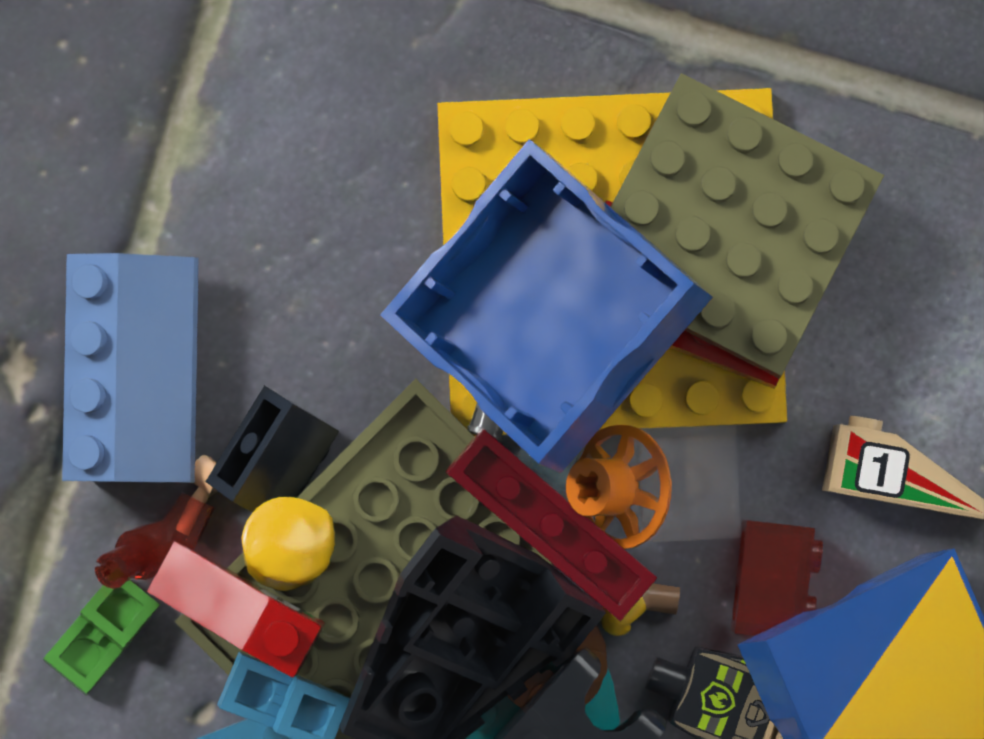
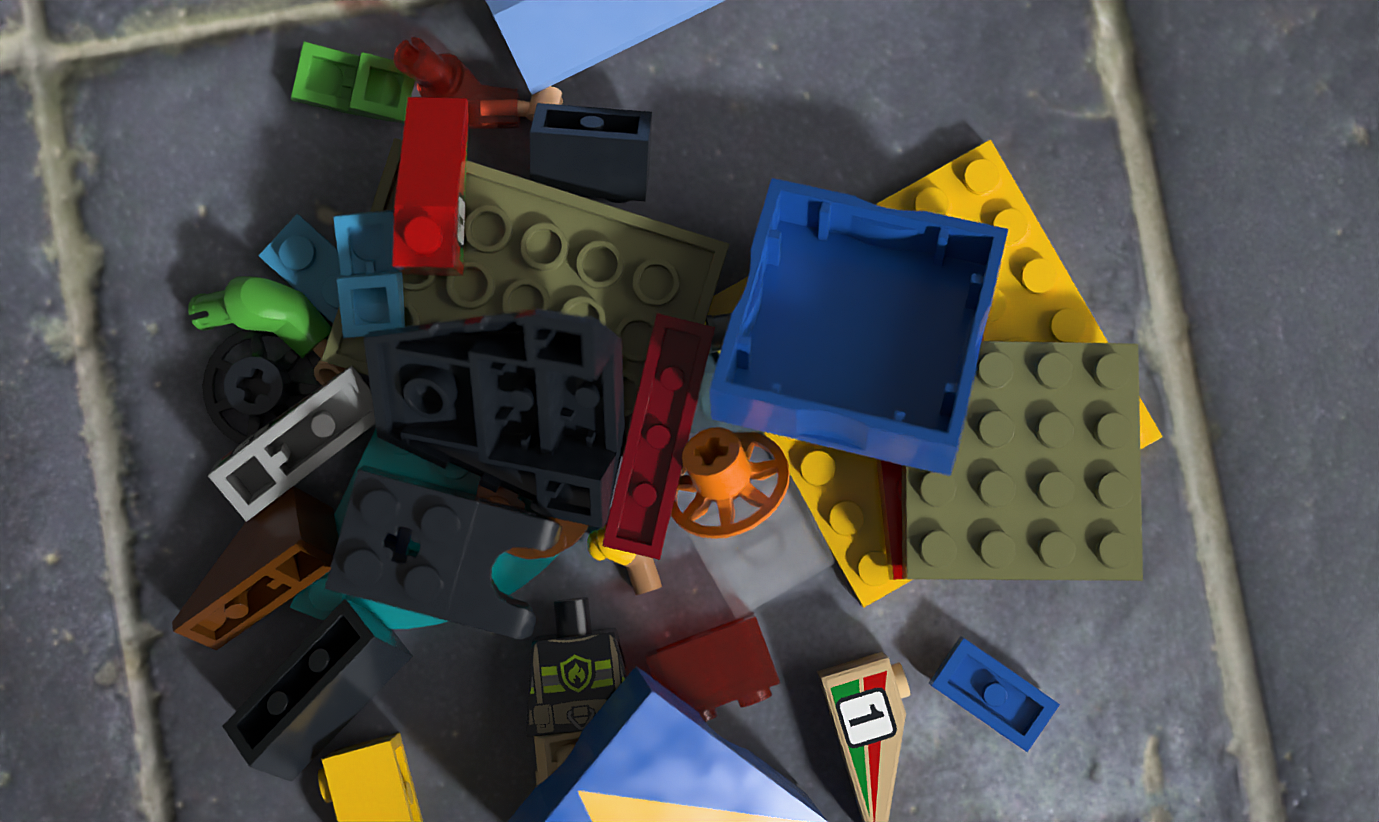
camera: 55 degrees right, 0 degrees up
yellow hair [241,497,335,591] -> none
none -> blue plate [928,636,1060,753]

